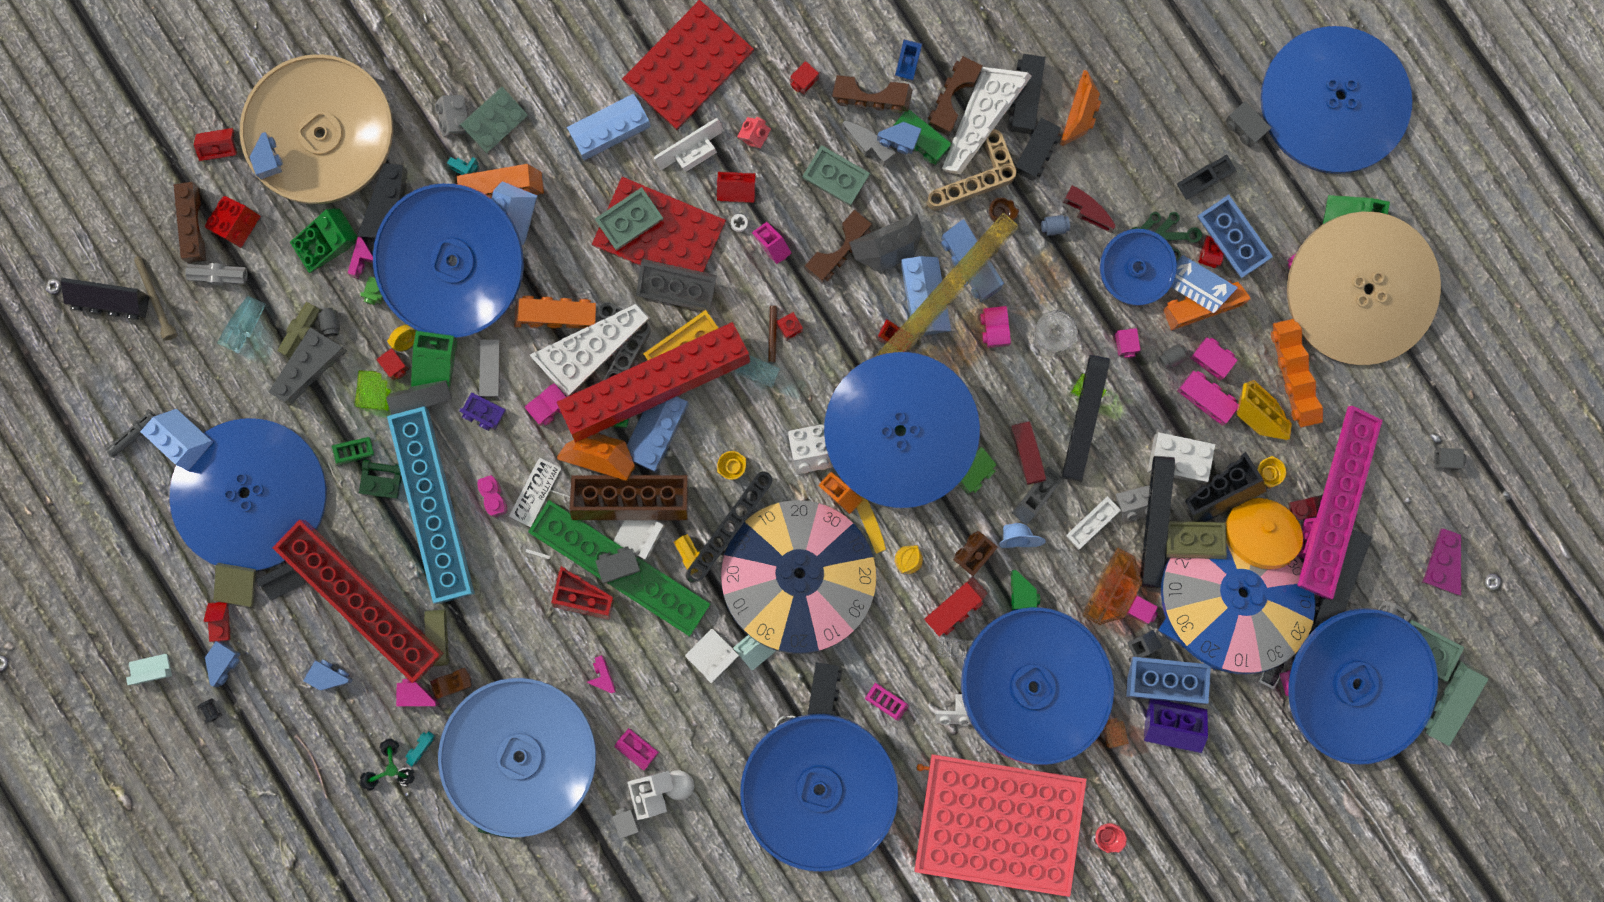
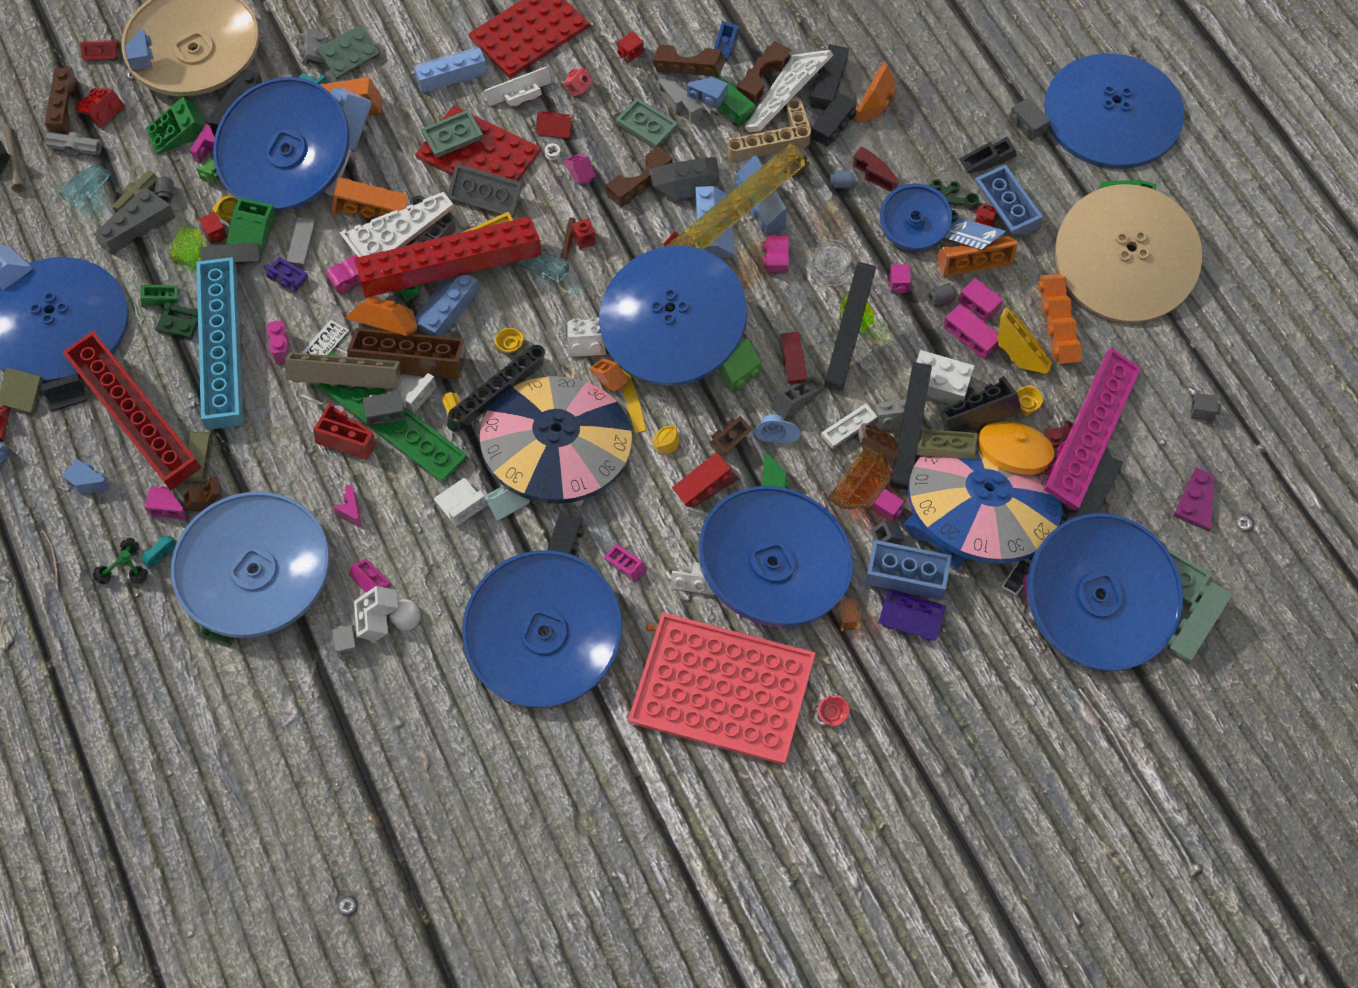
camera: 10 degrees right, 20 degrees down
none -> dark tan brick [285,352,401,391]
none -> reddish brown tile [858,423,898,459]

